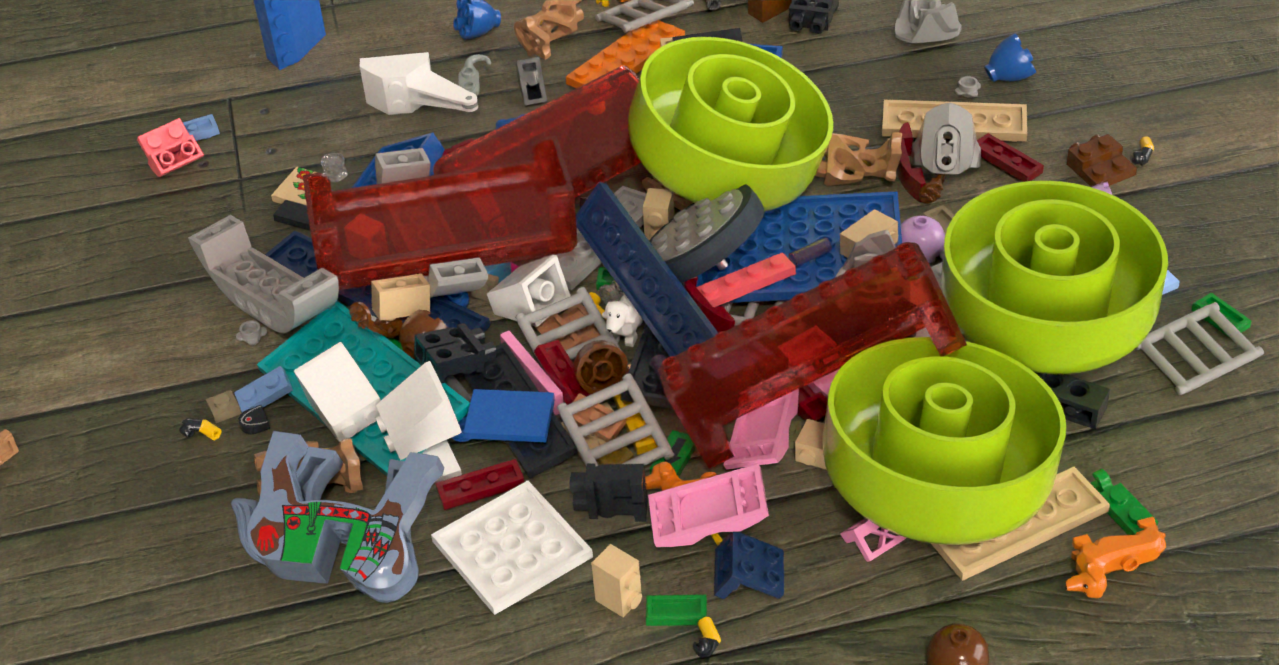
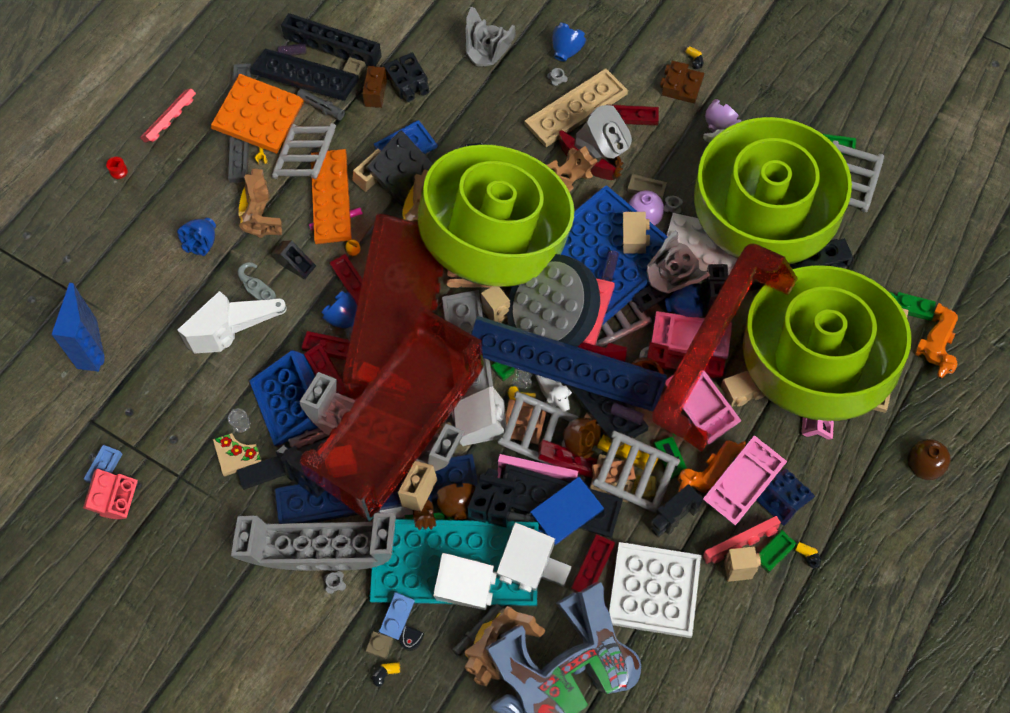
camera: 45 degrees left, 20 degrees up
none -> coral plate [703,516,781,564]

